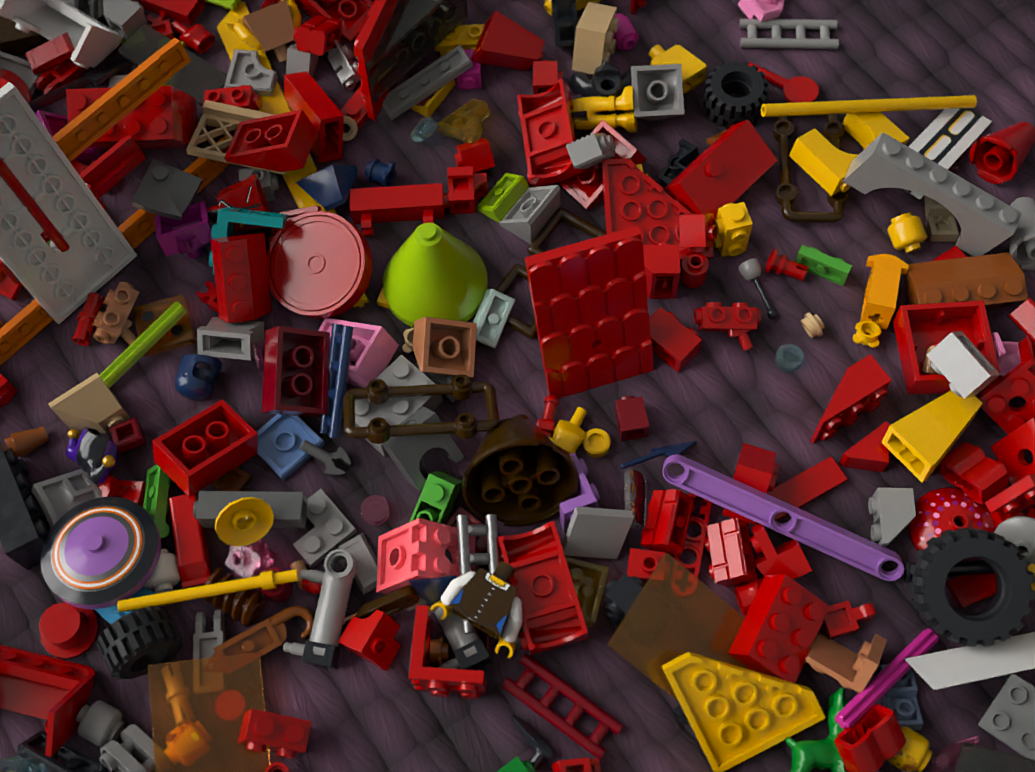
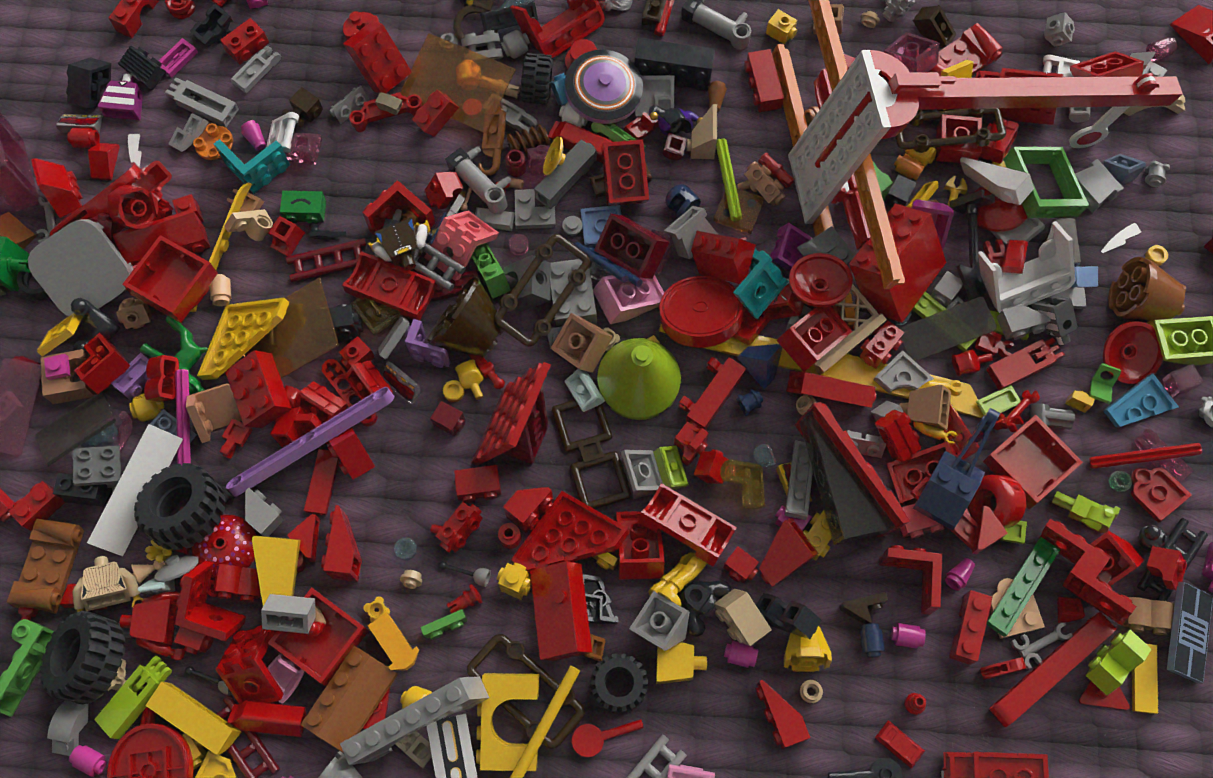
camera: 125 degrees right, 5 degrees up
yellow bar [117,569,299,612] -> none
dark grey bar [300,440,351,477] -> none
light grey brick [566,133,616,169] -> none
dark blue piece [620,440,696,469] -> none
red brick [679,213,717,252] -> none
none -> light grey plate [562,216,582,236]
none -> red dish [789,253,853,307]

